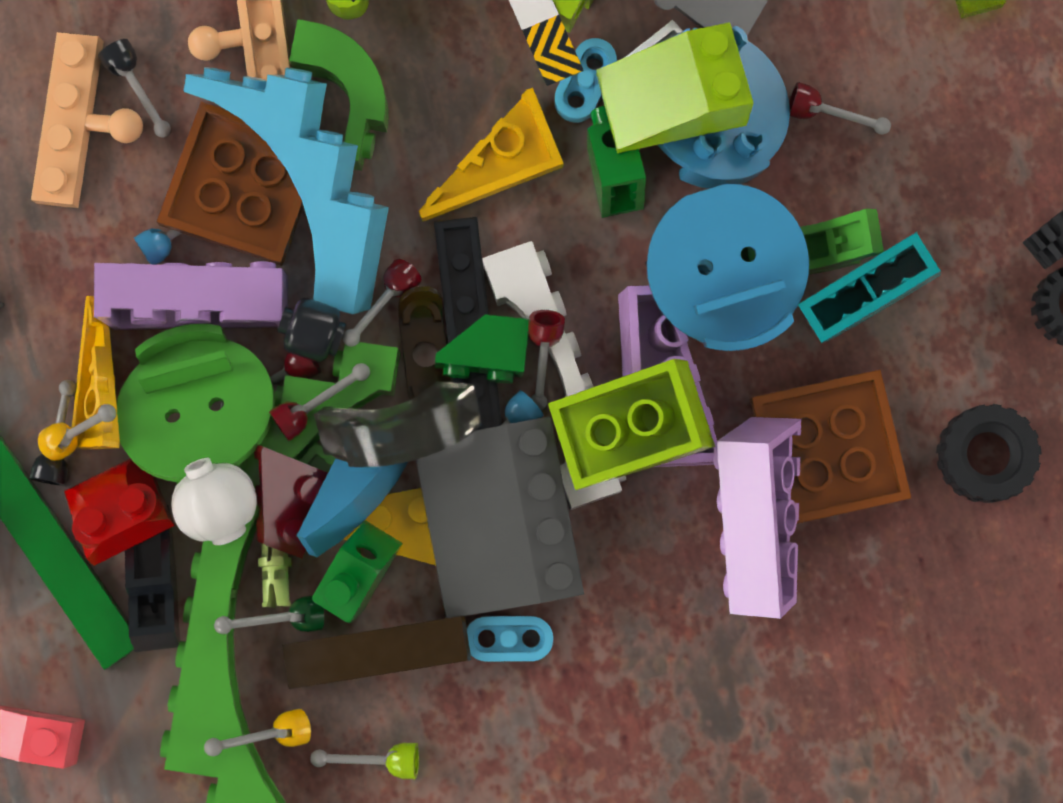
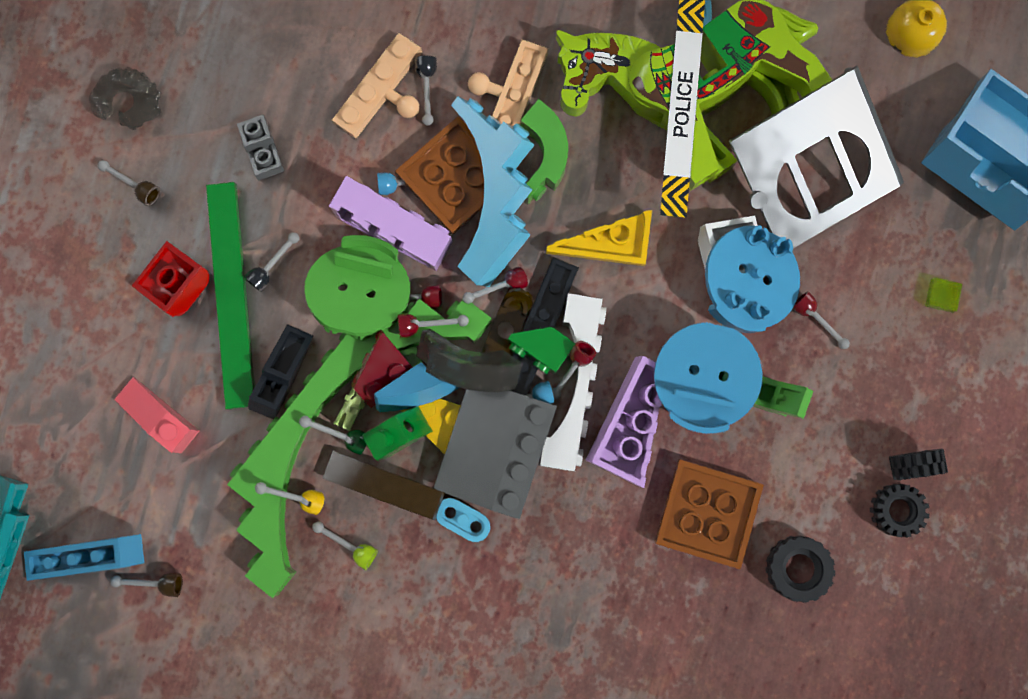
camera: 30 degrees right, 0 degrees up
hinge [38,404,116,461] -> none
red slope [64,458,175,566] -> none
yellow wing [72,296,120,450] -> none
white plant [171,458,257,545] -> none
black head [277,297,346,362] -> none
lime slope [548,359,715,490] -> none
medium azure plate [555,38,617,123] -> none
green torso [587,106,646,218] -> none
lime slope [596,22,754,153] -> none
lavender wedge [713,417,801,619] -> none
teal brick [798,232,941,343] -> none

